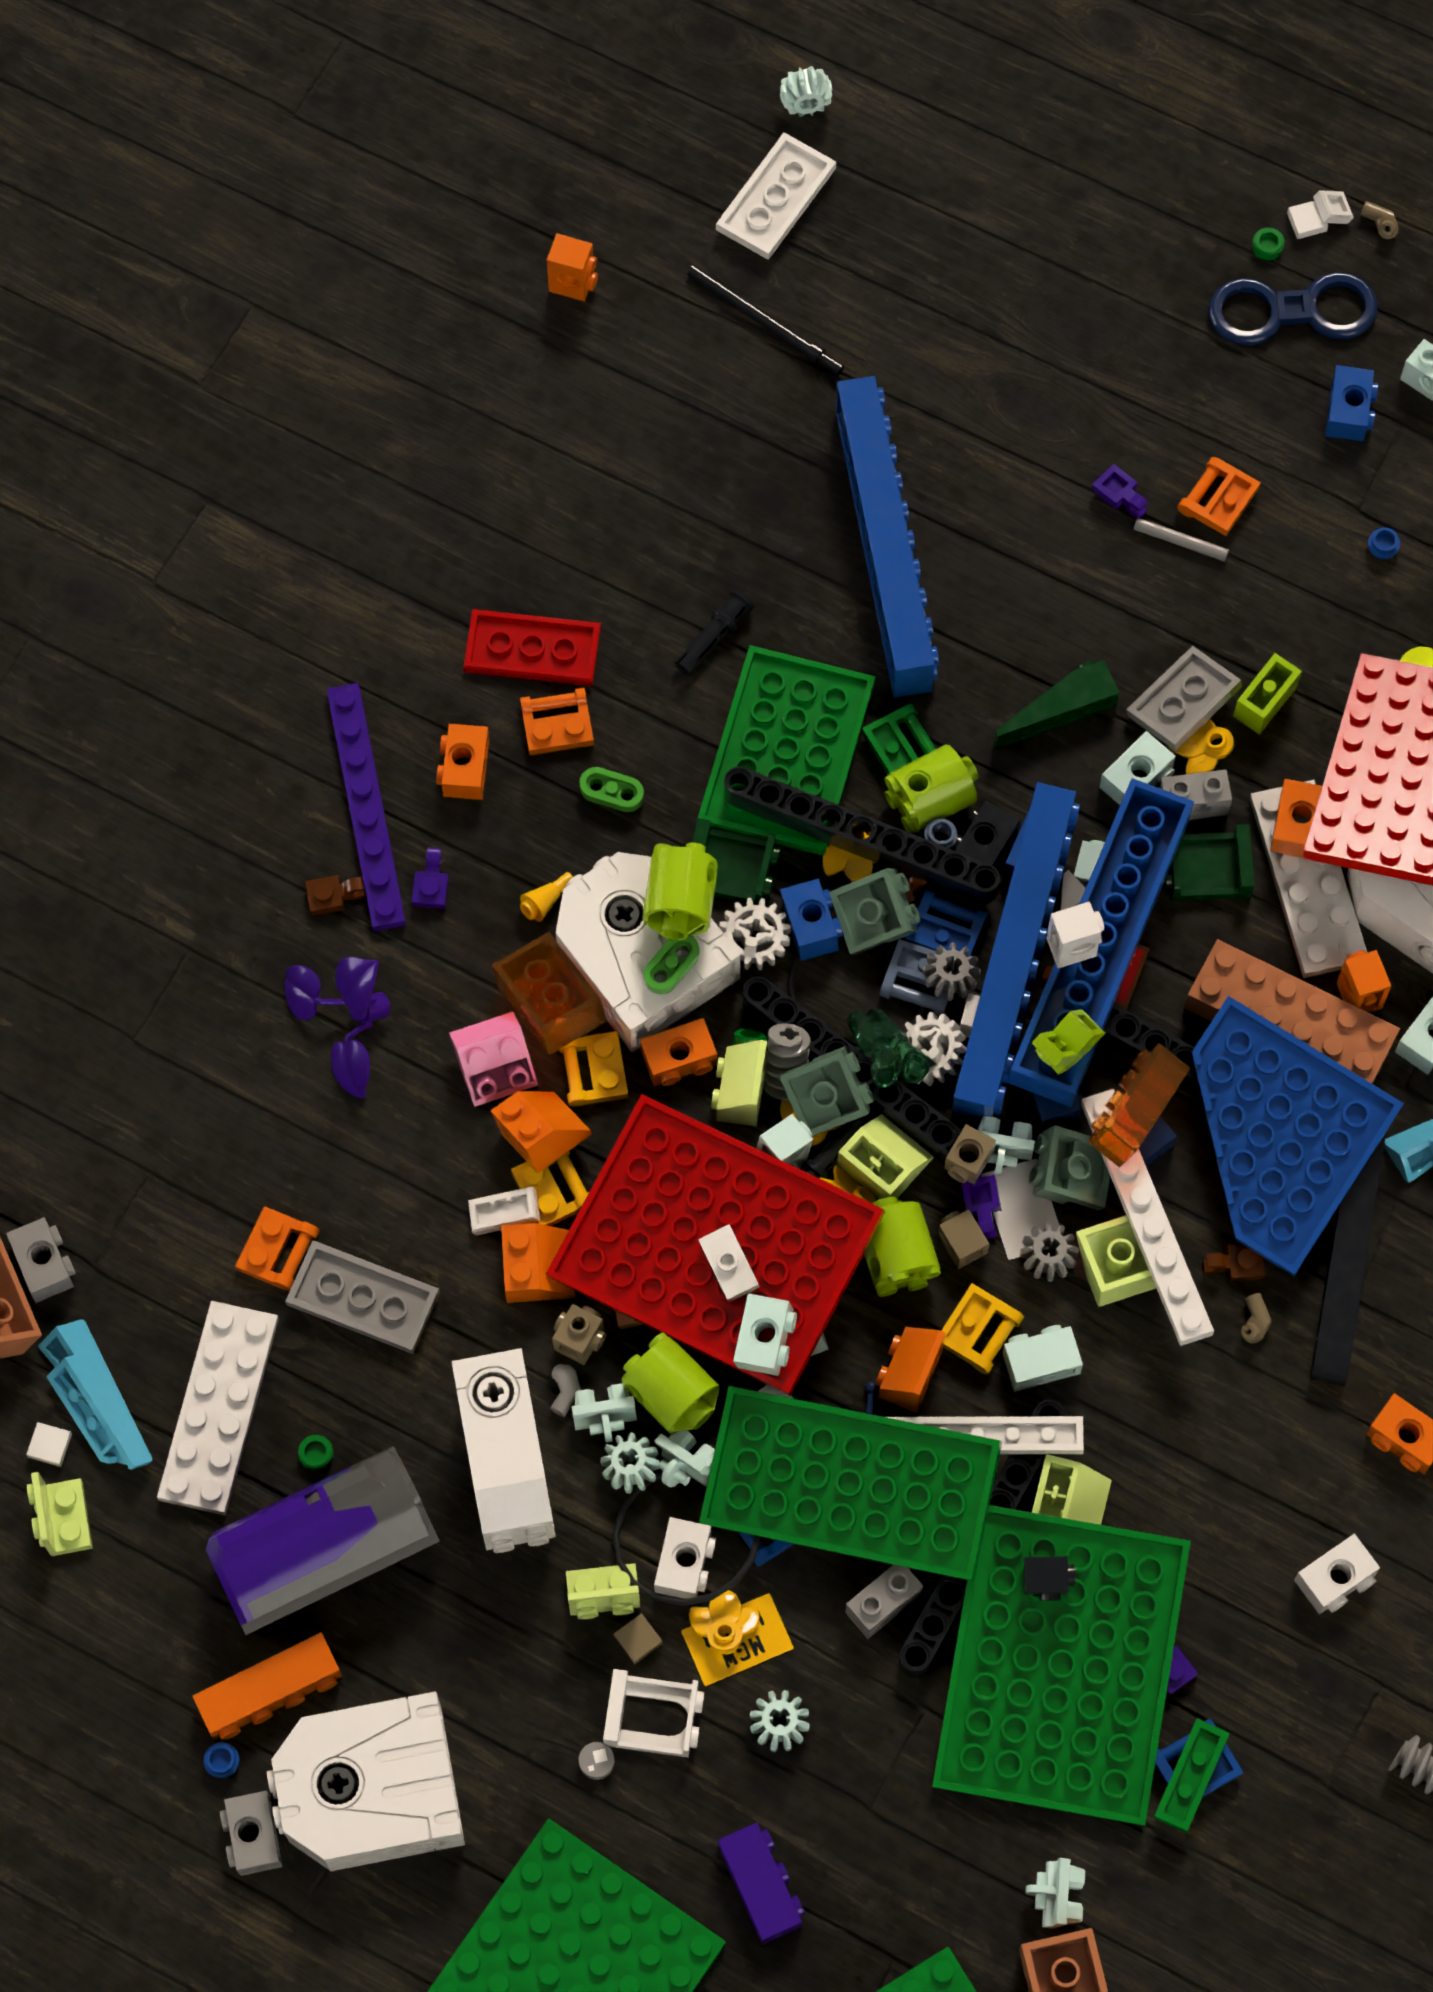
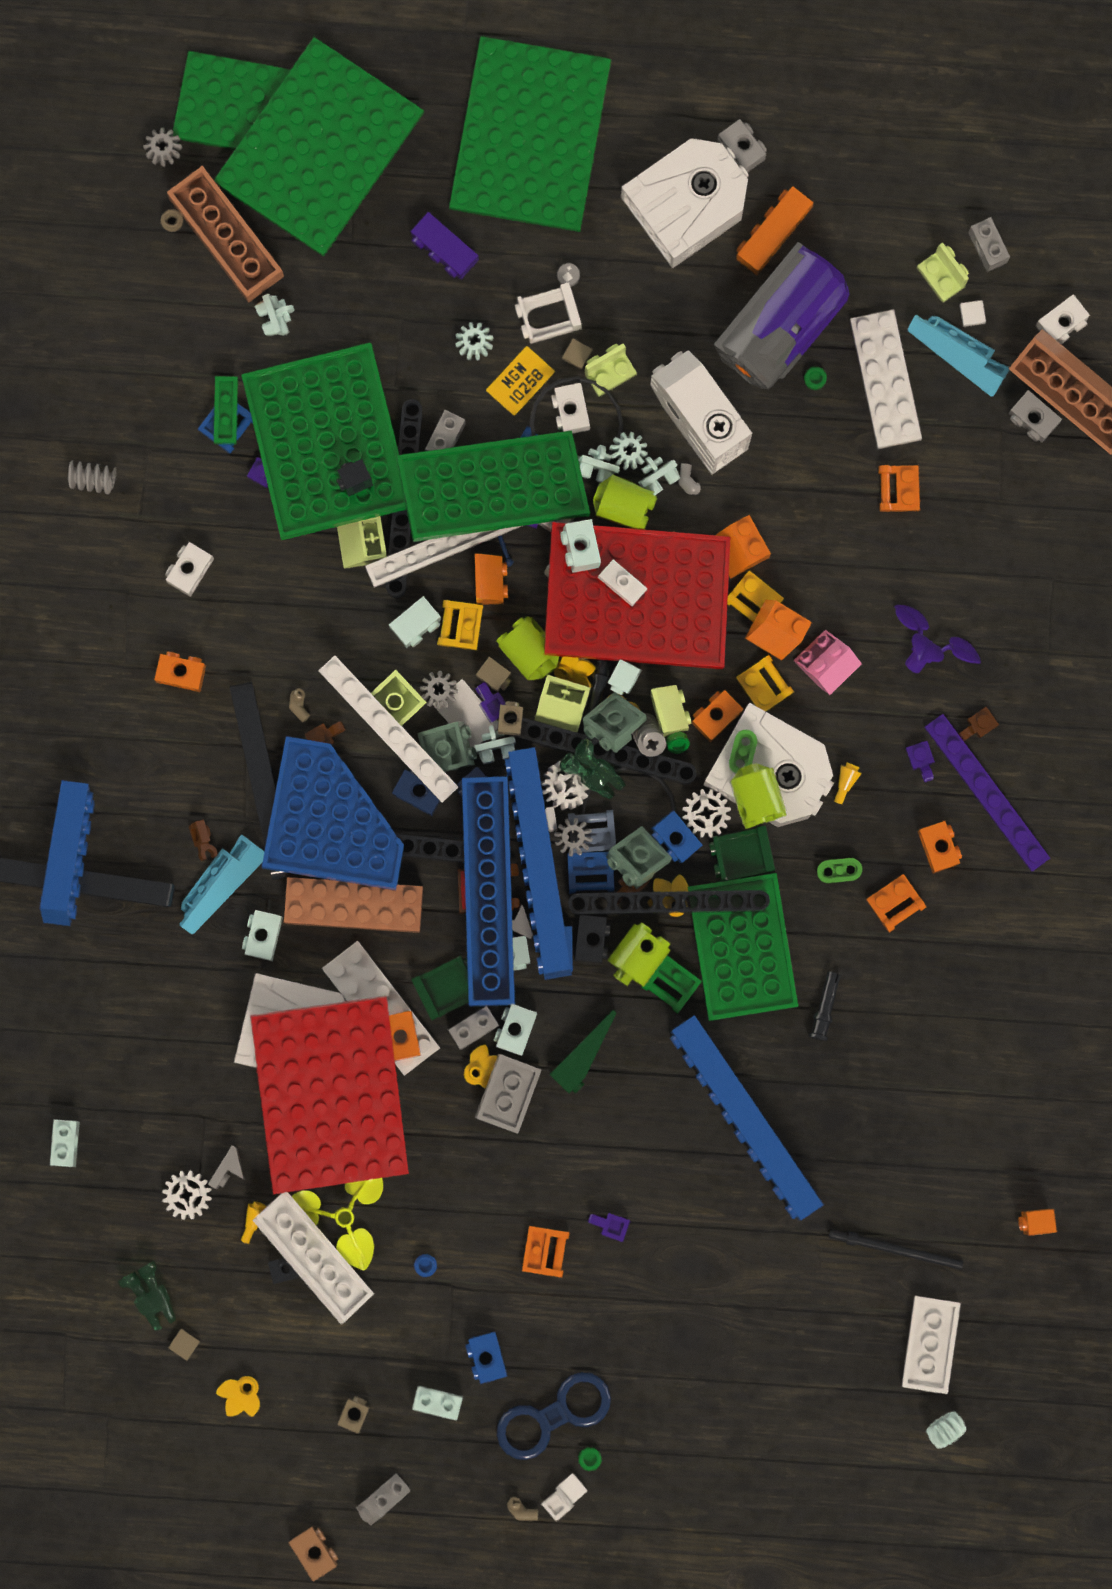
camera: 155 degrees right, 15 degrees up
blue plate [203,1742,240,1779] -> none
light grey plate [285,1240,440,1354] -> none
red tile [463,609,601,686] -> none
white plate [468,1186,540,1235] -> none
clear orange brick [492,932,606,1055] -> none
dark tan brick [552,1304,606,1365] -> none
yellow plate [689,1590,759,1655] -> none
sand blue cone [924,818,957,848] -> none
lime brick [1032,1009,1105,1075] -> none
white brick [1046,901,1104,968] -> none
clear orange brick [1088,1043,1190,1168] -> none
light grey bar [1134,518,1229,562] -> none
lime brick [1233,653,1302,735] -> none
orange brick [1336,950,1391,1013] -> none

